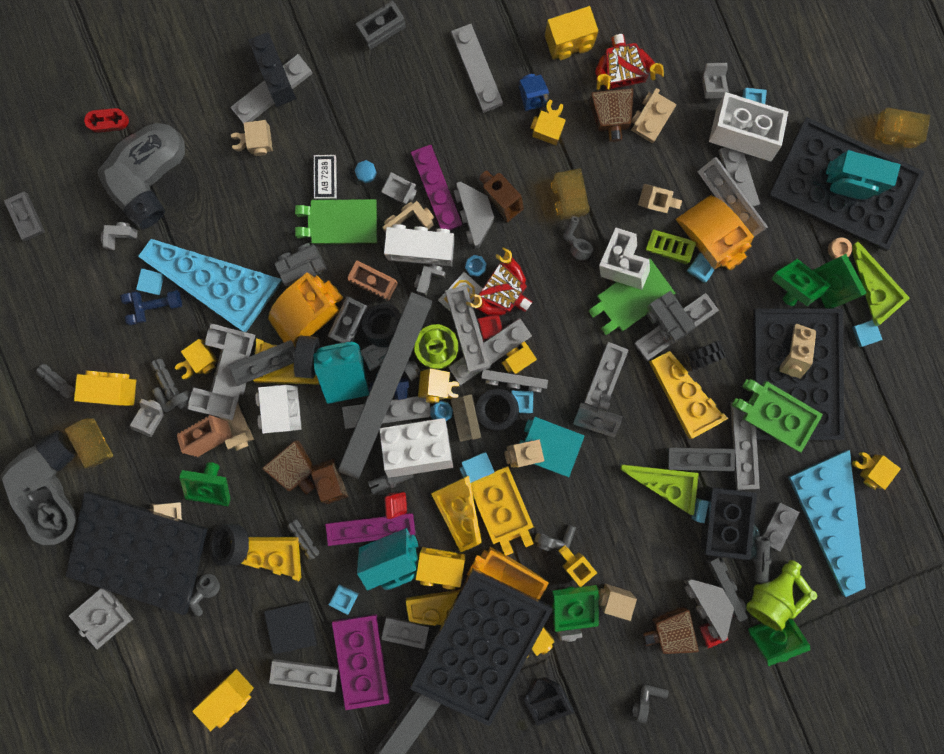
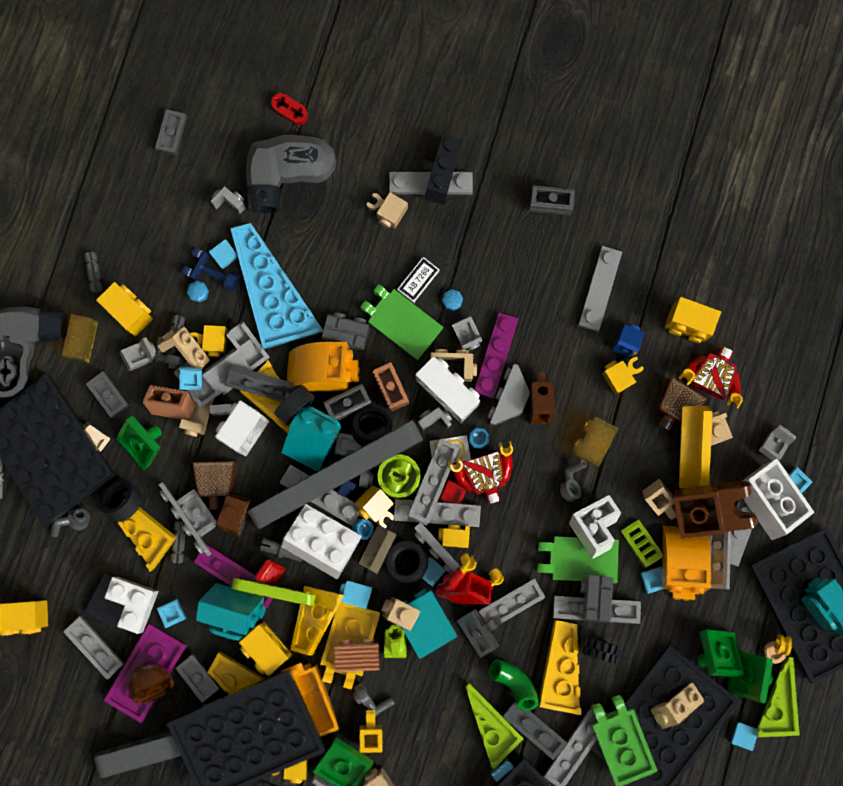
camera: 35 degrees right, 5 degrees down
none -> flat silver plate [86,371,130,418]
none -> white brick [105,577,159,634]
none -> reddish brown cylinder [128,662,174,705]
none -> tan bracket [158,327,210,368]
none -> light grey bracket [159,482,217,556]
none -> medium azure tile [179,367,202,390]
none -> dark azure tile [187,281,209,303]
none -> white tile [210,404,232,416]
none -> lime beam [231,577,316,606]
none -> nougat brick [334,639,379,672]
none -> lime piece [384,625,406,658]
none -> red torso [437,553,504,604]
none -> green cylinder [489,659,539,711]
none -> reddish brown brick [673,481,758,539]
none -> yellow panel [679,406,712,489]
none -> yellow bush [775,634,792,656]

